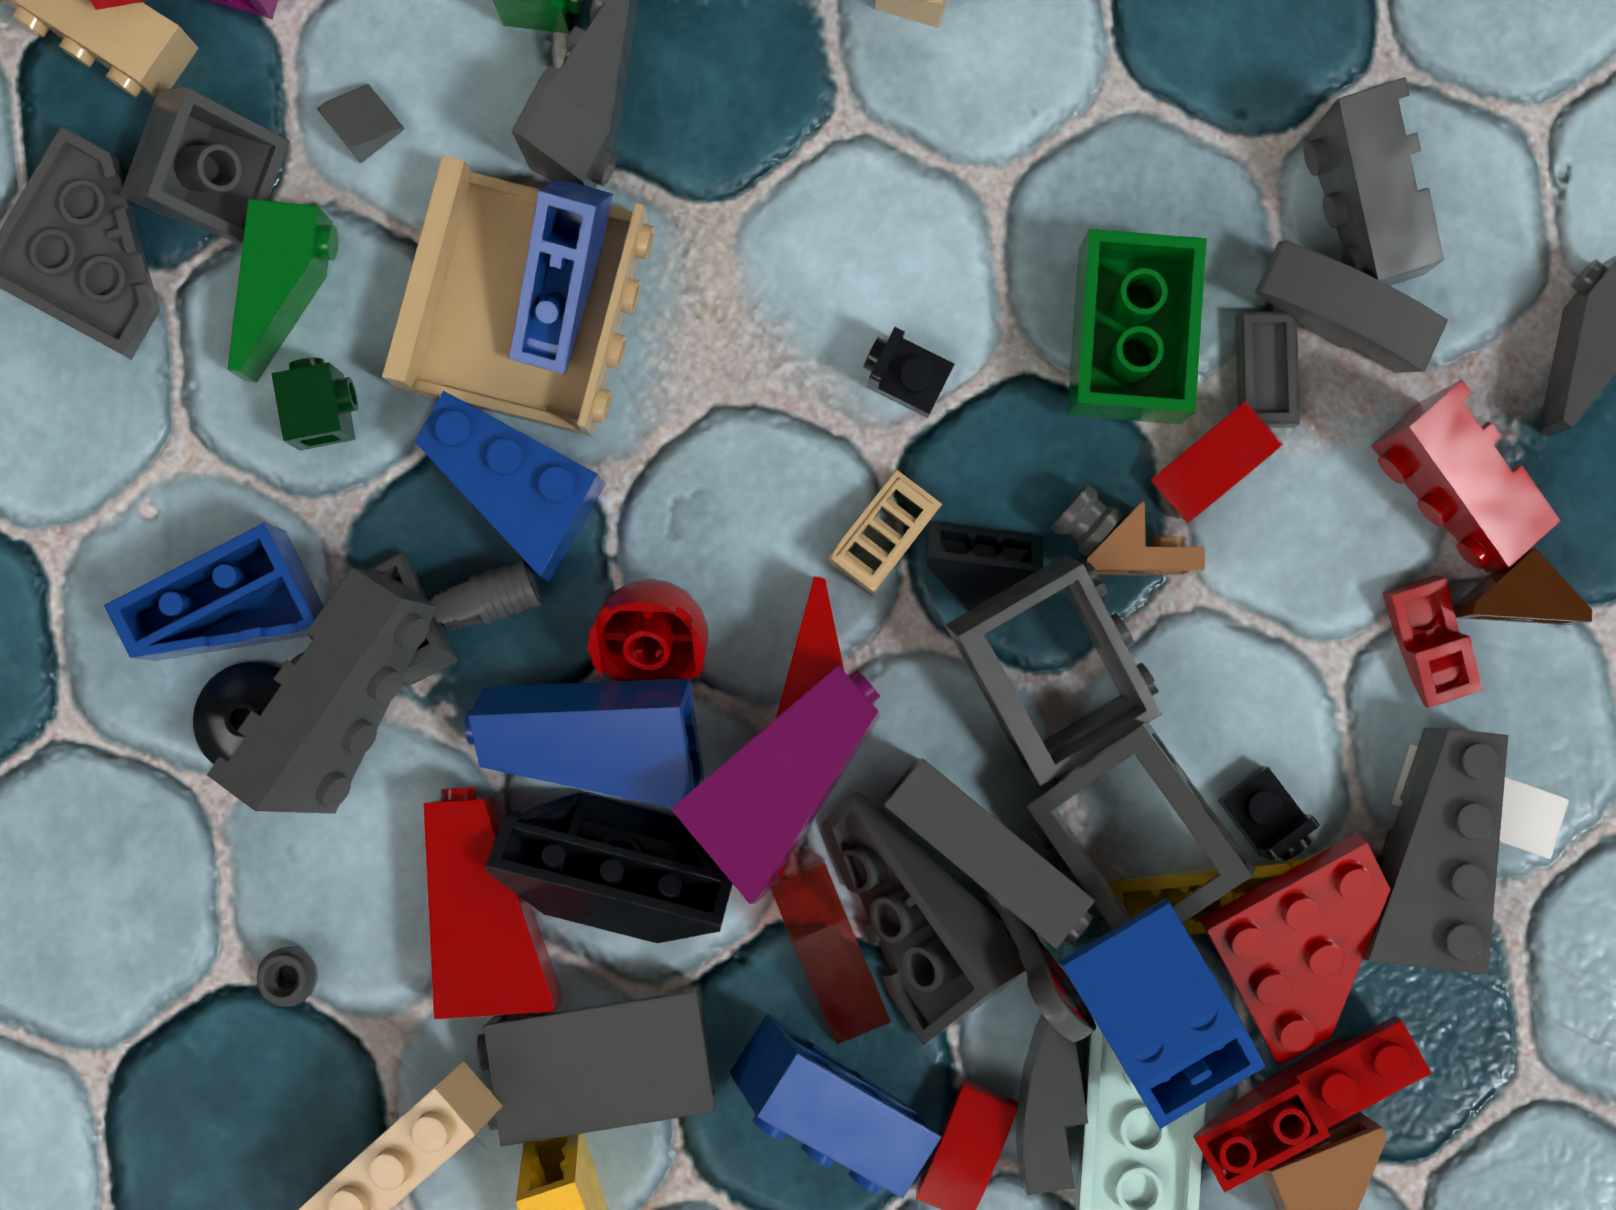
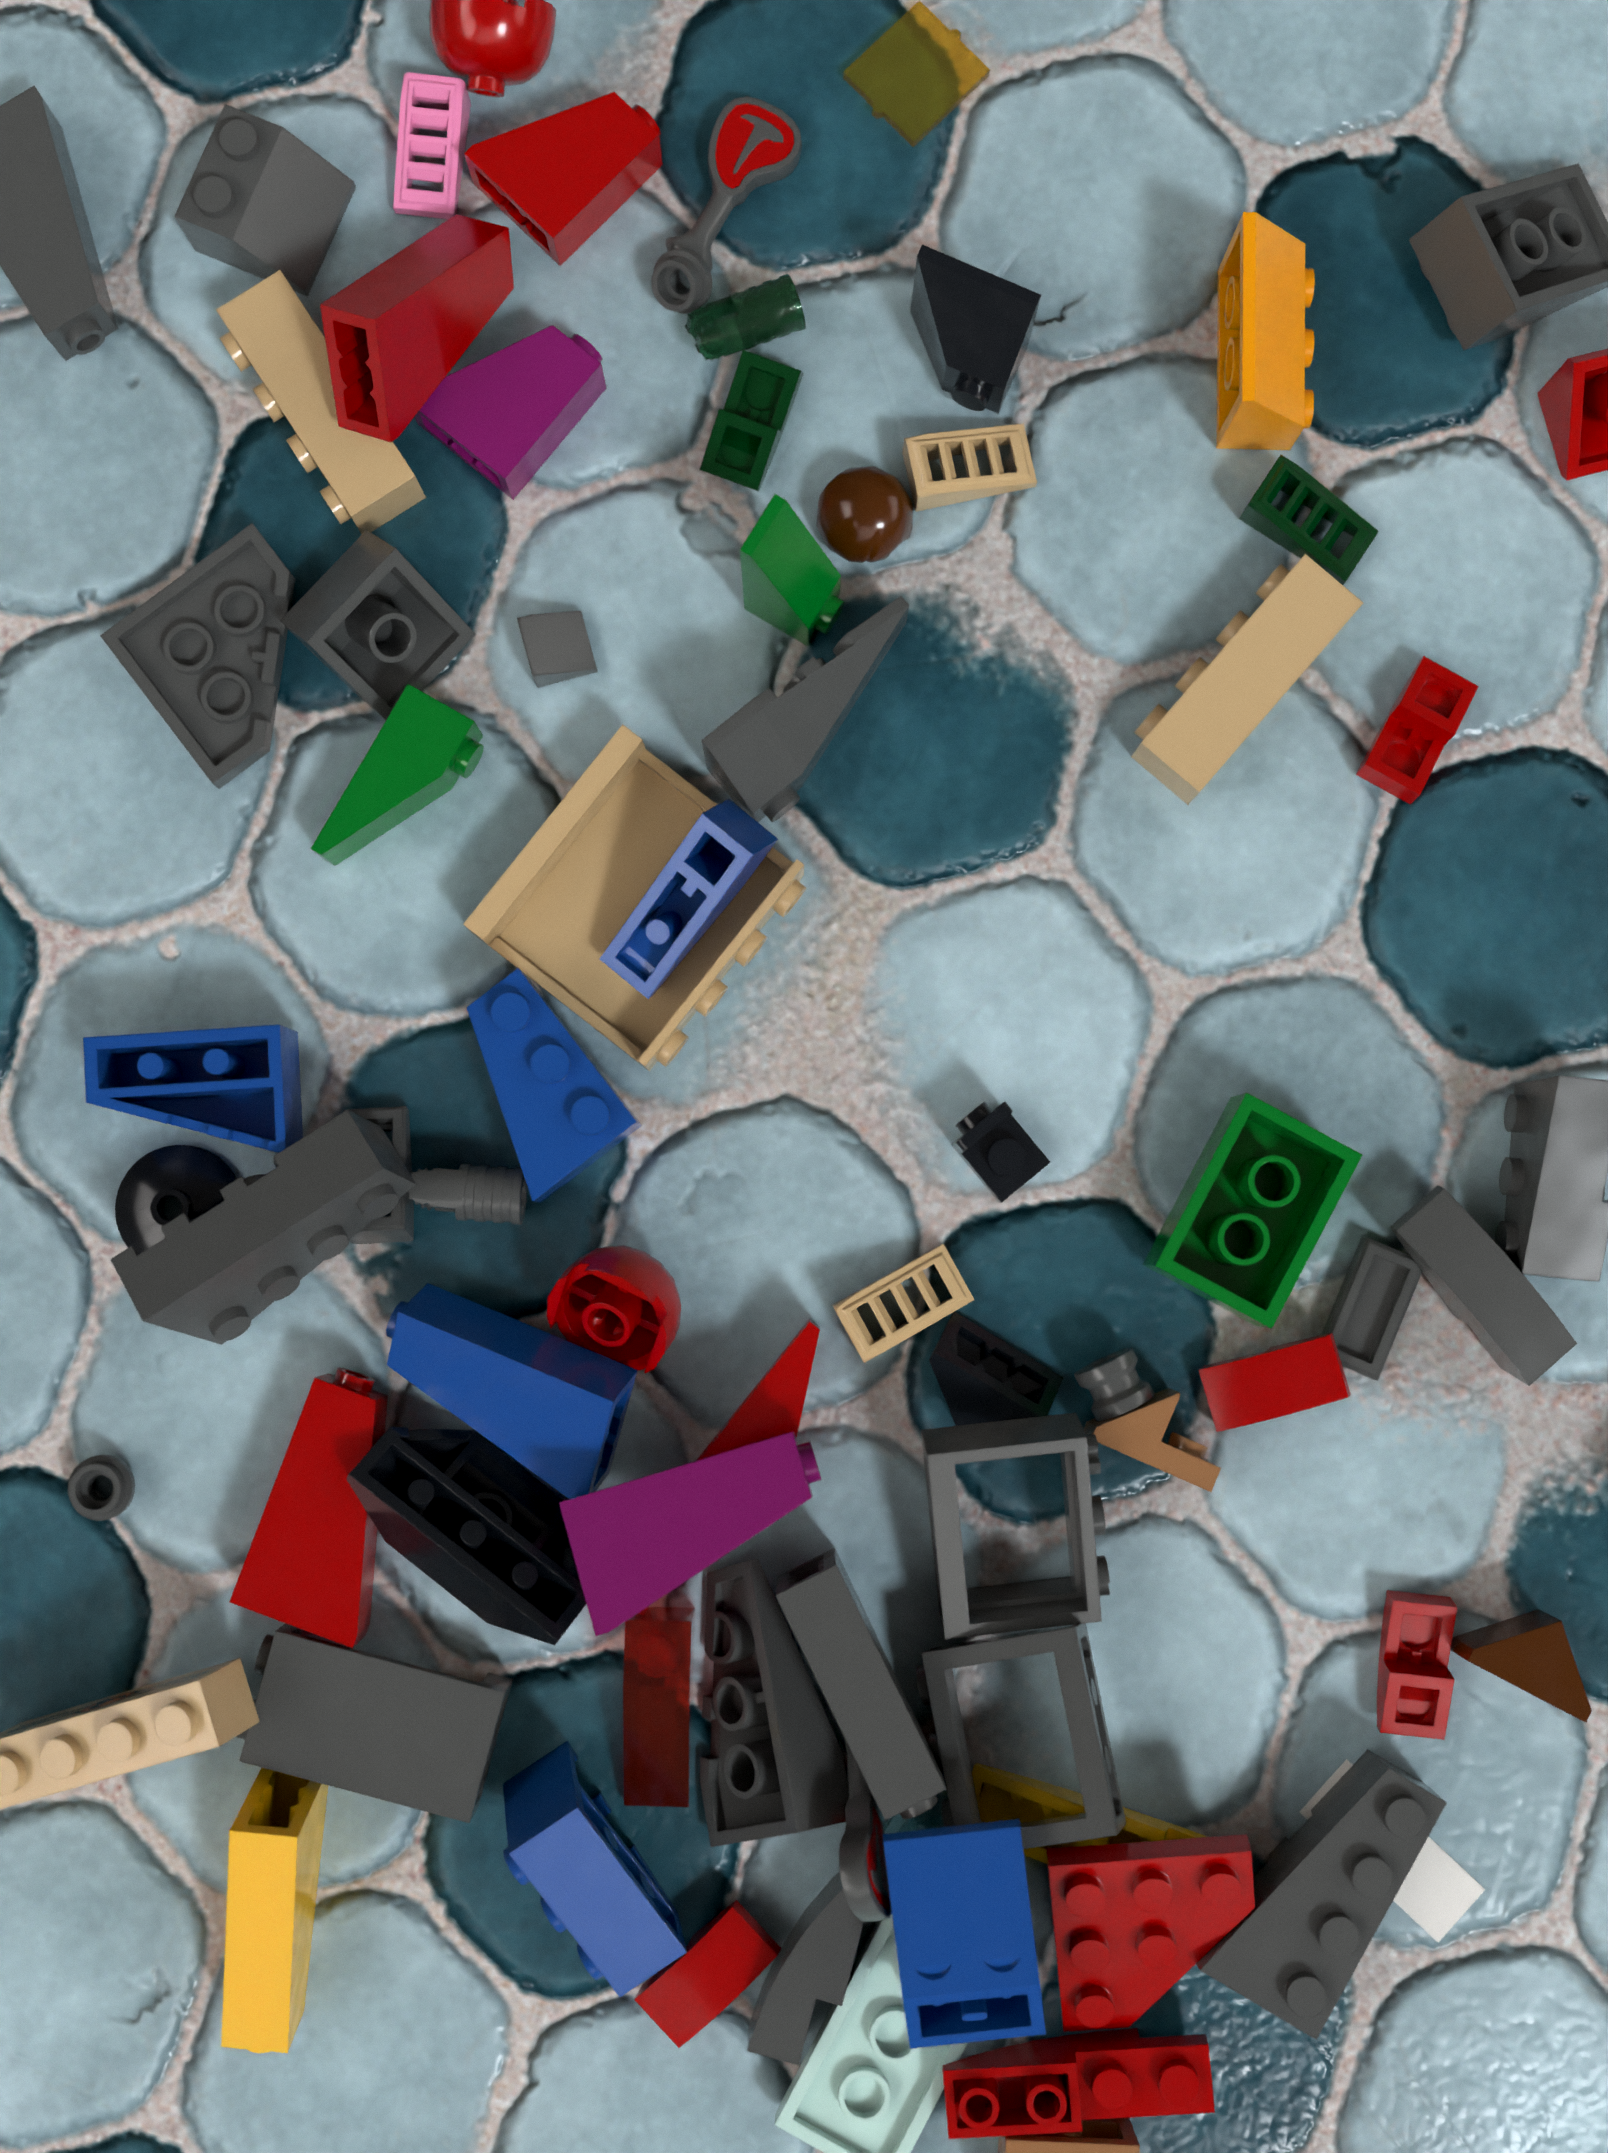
camera: 20 degrees right, 0 degrees up
dark green brick [271,358,358,451] -> none
black bracket [1217,766,1320,861] -> none
wedge [1371,379,1560,573] -> none

